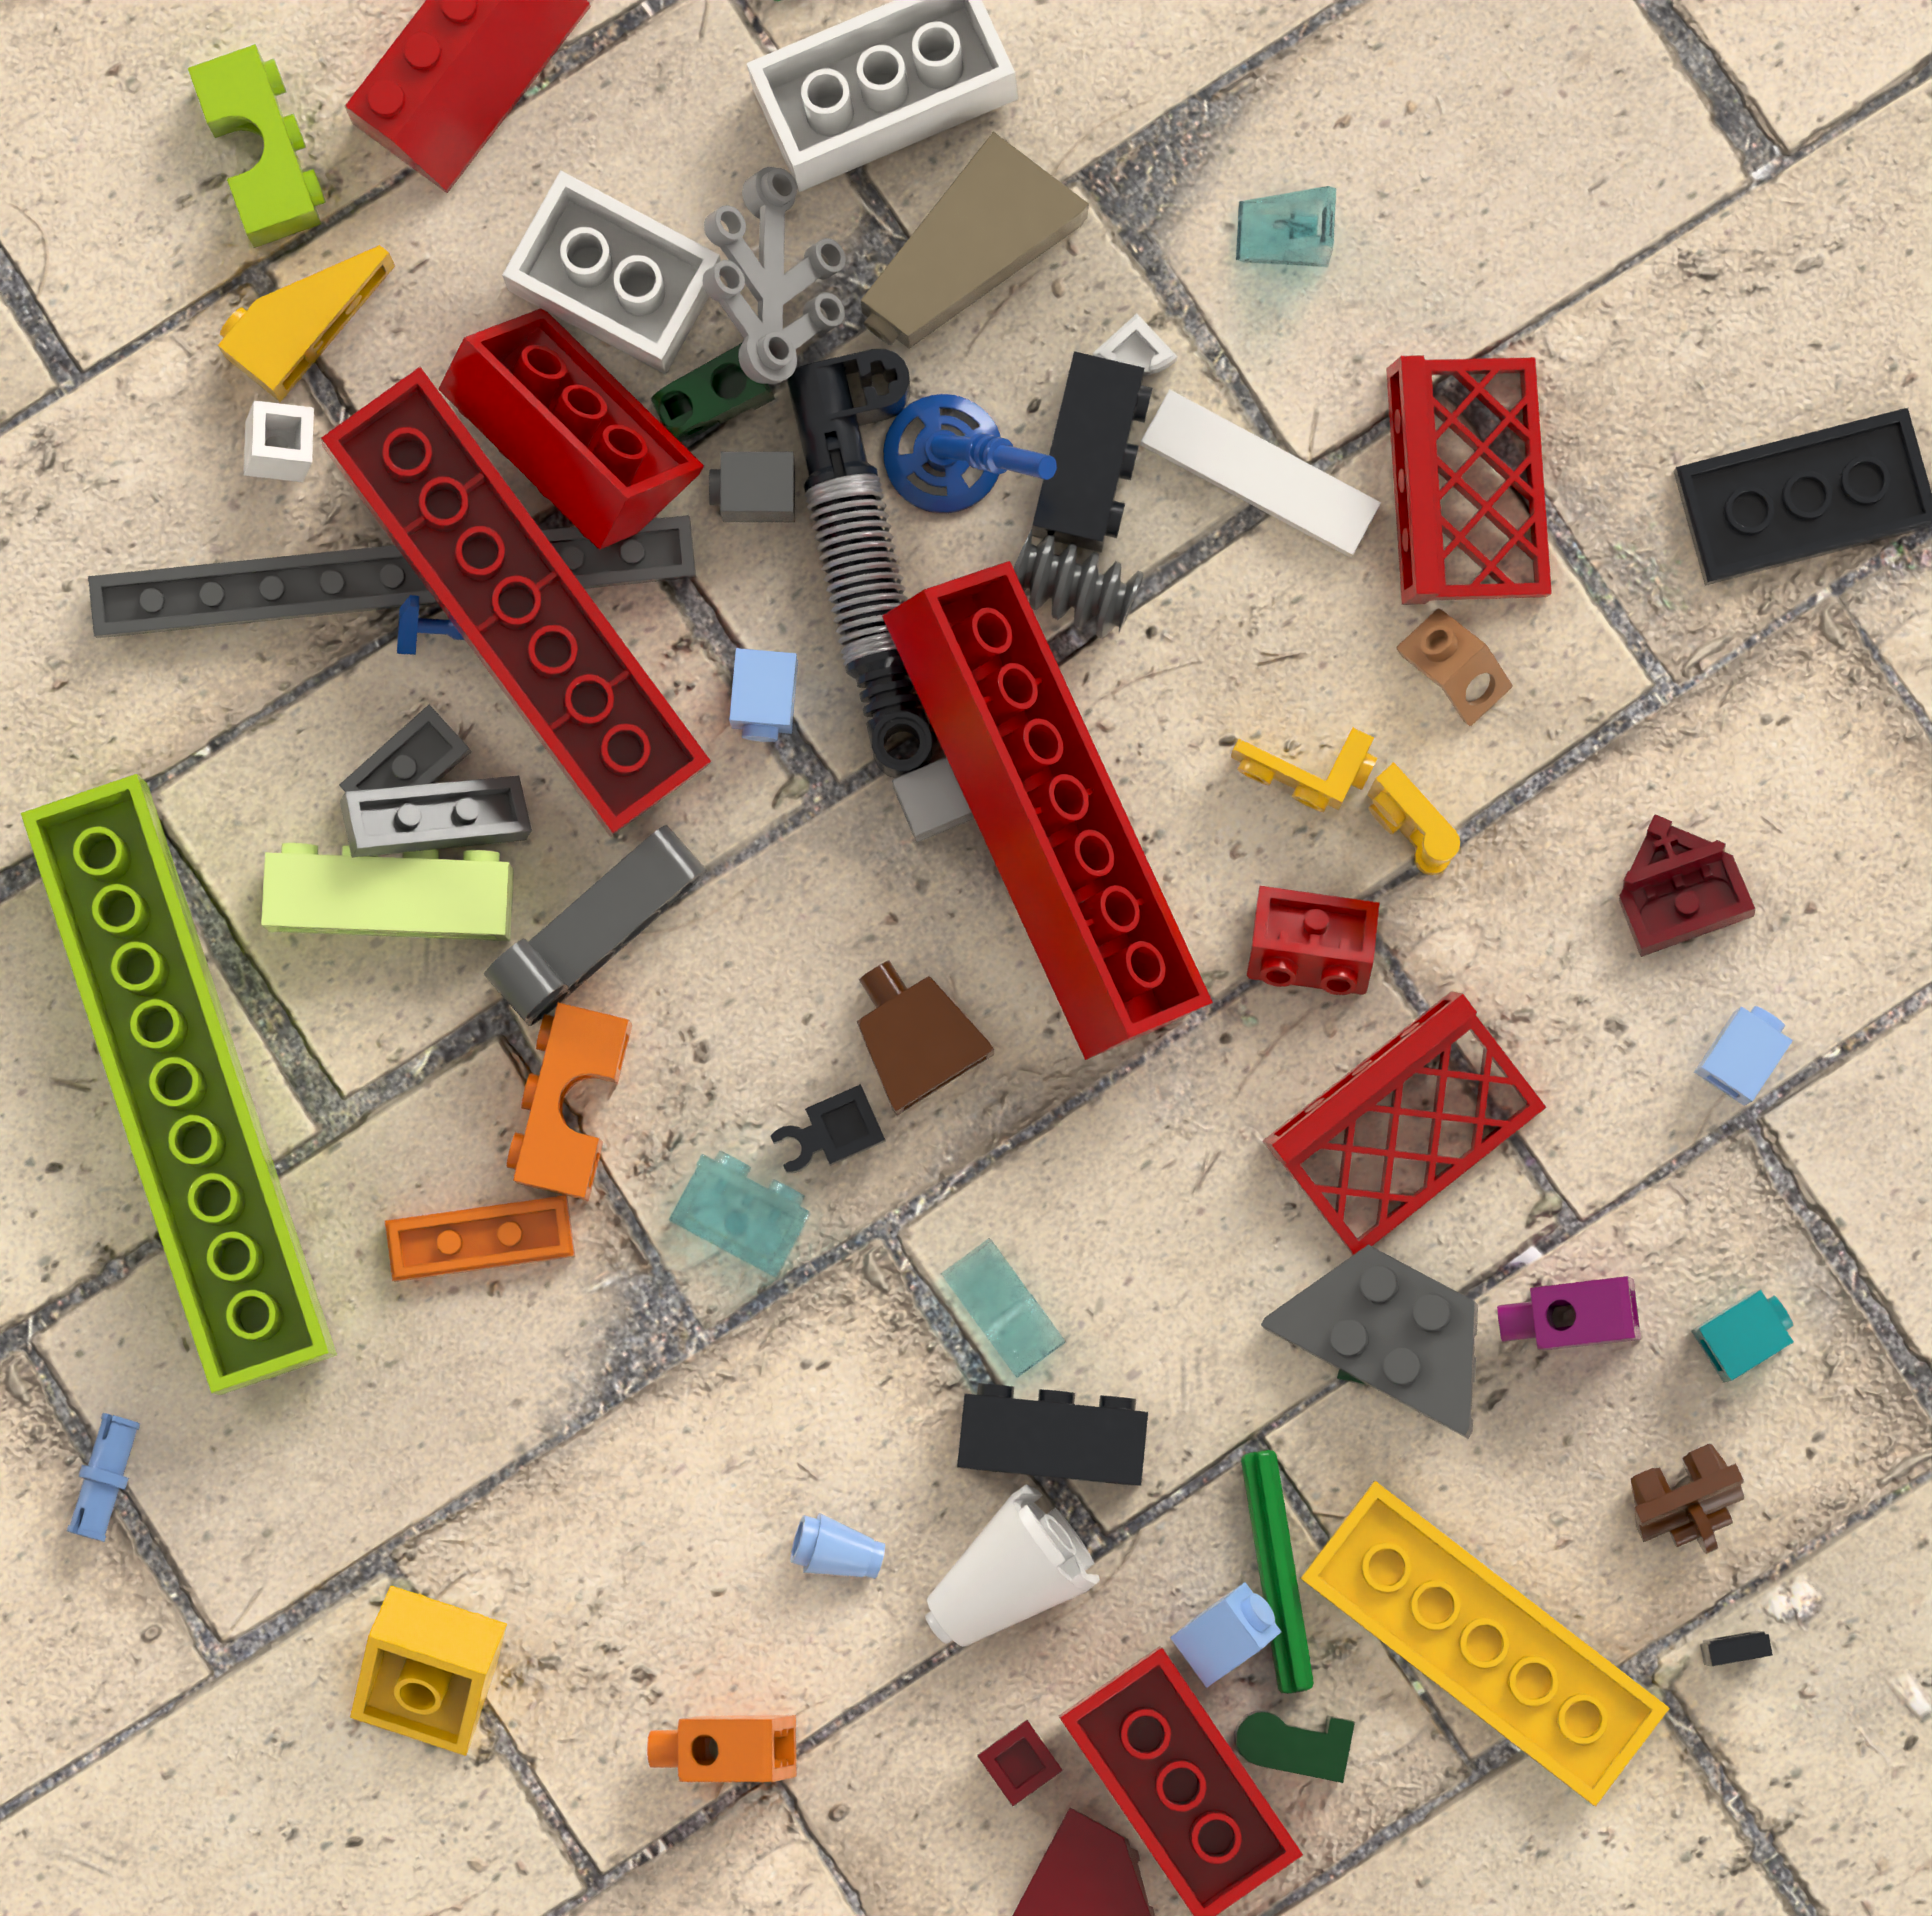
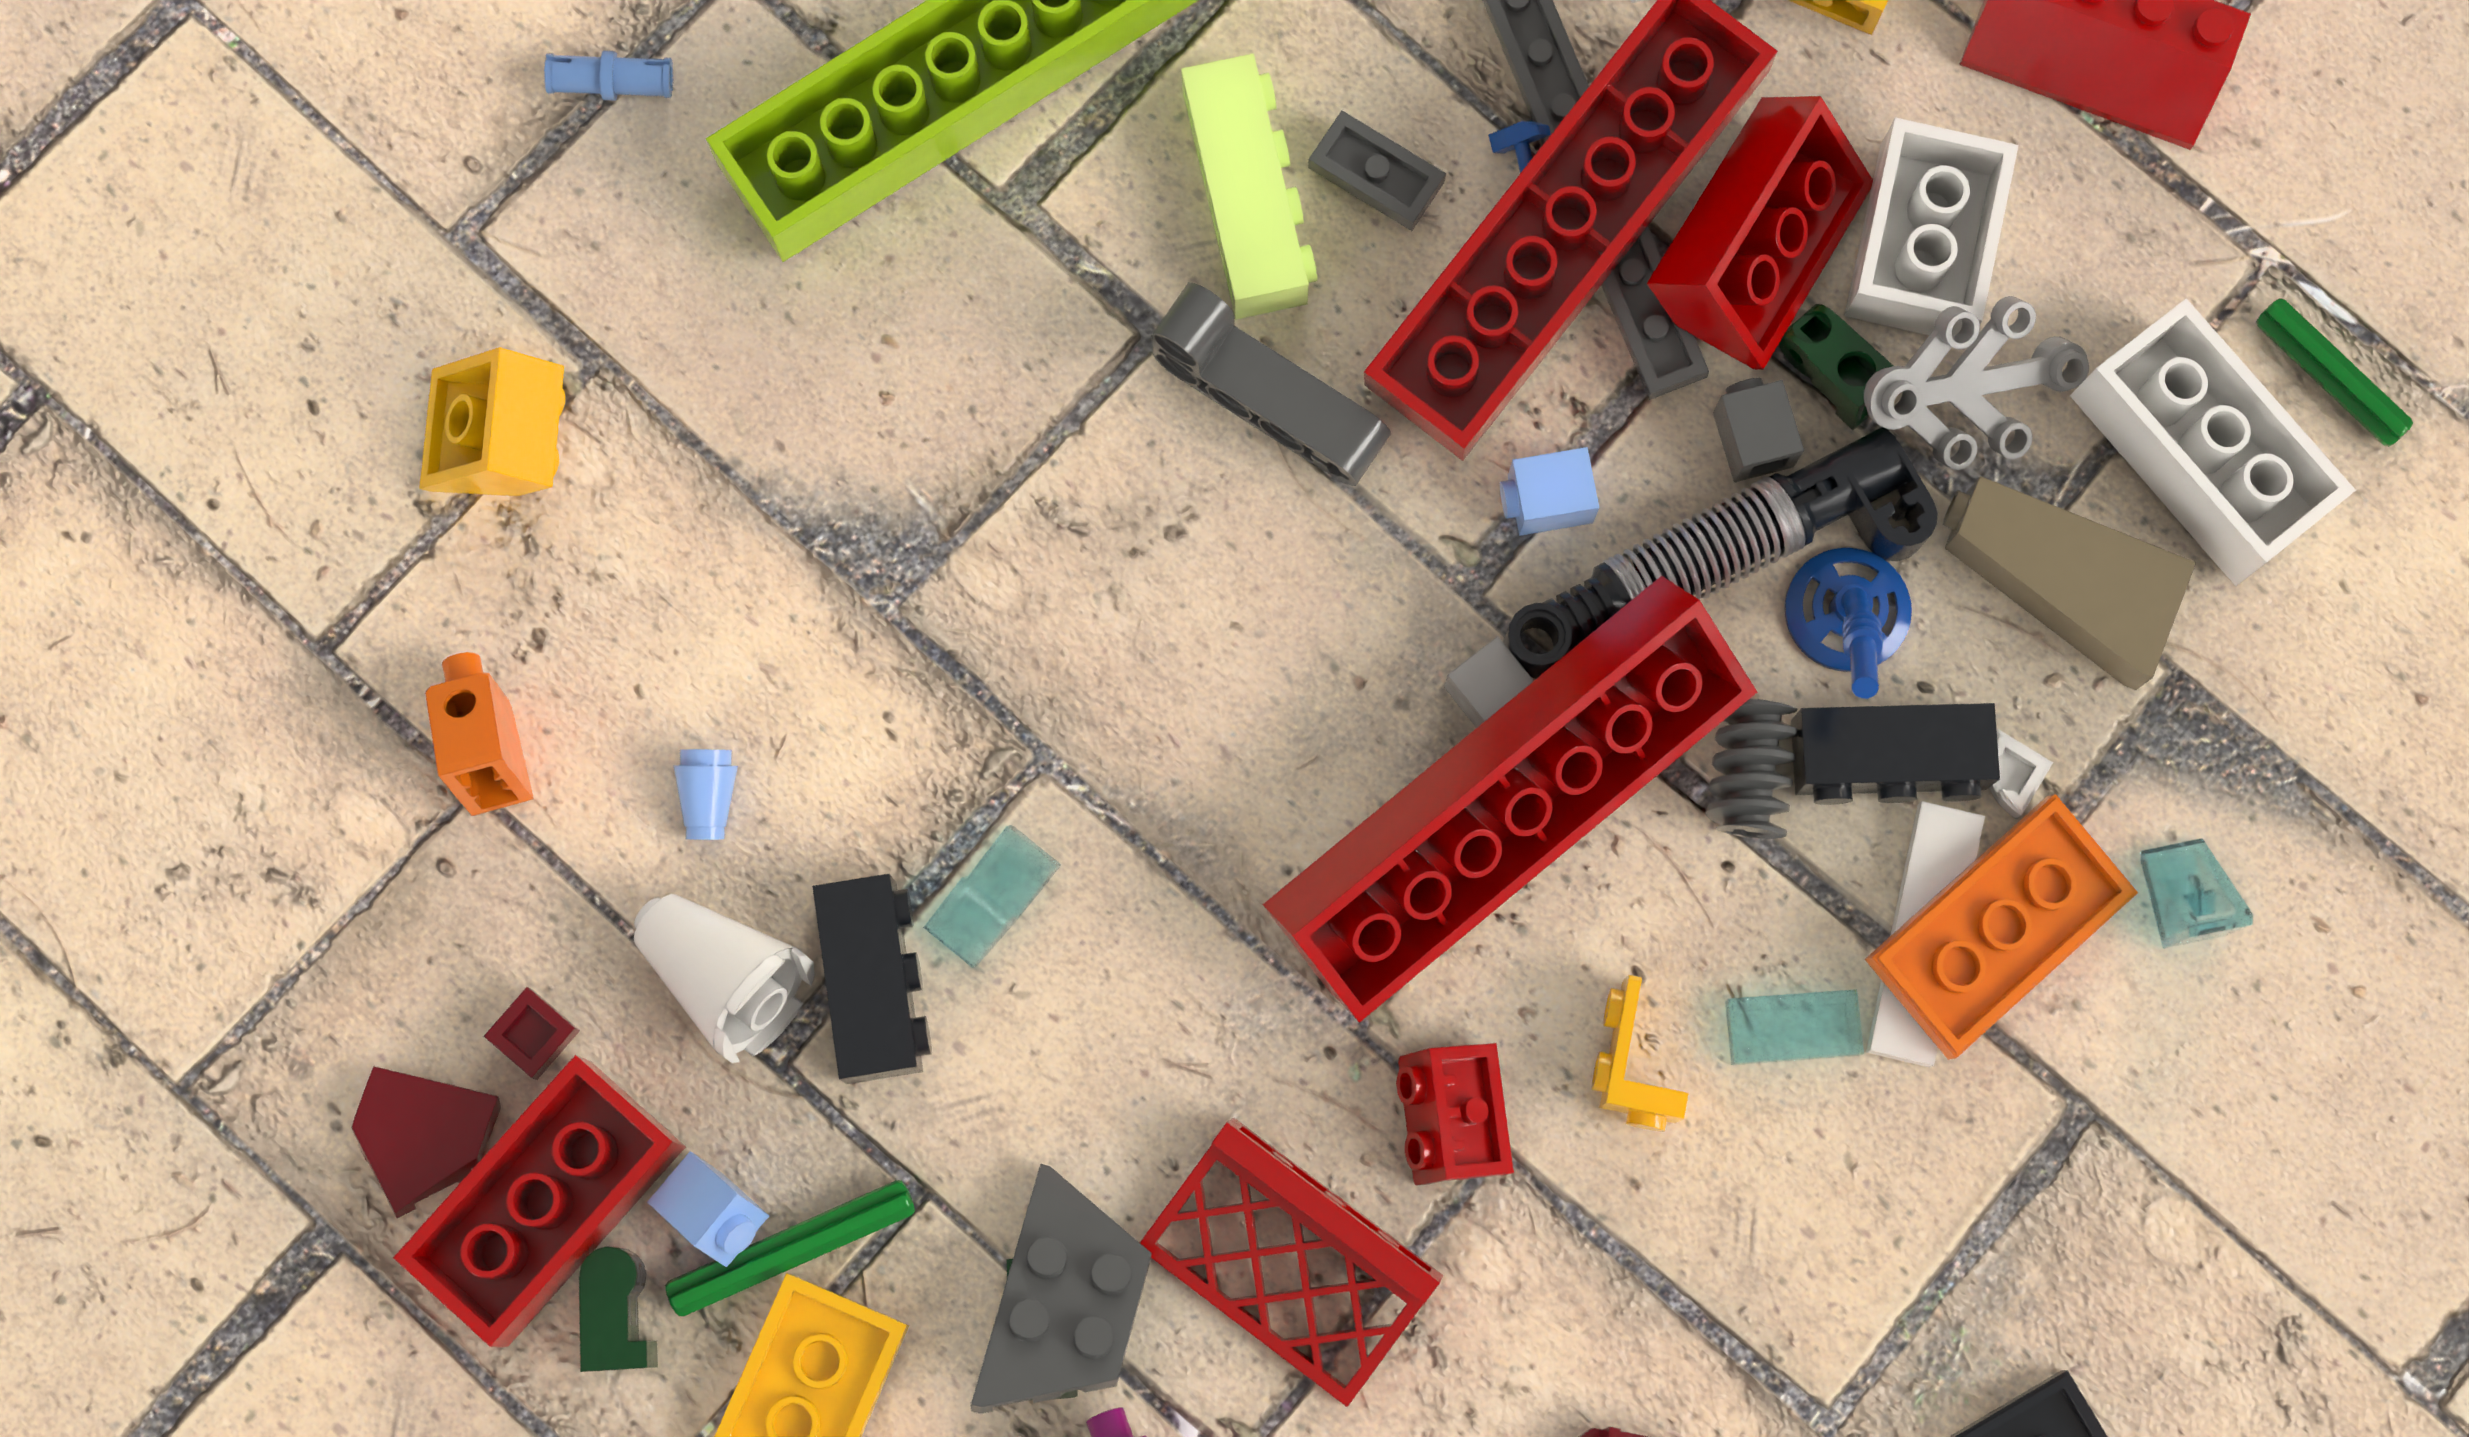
camera: 75 degrees right, 5 degrees down
plate [340,776,532,858] -> none
orange tile [385,1195,576,1282] -> none
orange arch [506,1002,633,1201] -> none
clear light blue bracket [669,1150,811,1279] -> none
black plate [770,1084,886,1173] -> none
reddish brown torso [857,960,994,1116] -> none
yellow plate [1367,762,1460,876] -> none
red fence [1386,355,1552,605] -> none
medium nougat bracket [1396,608,1513,726] -> none
none -> clear light blue tile [1725,989,1864,1065]
none -> orange tile [1864,794,2138,1060]

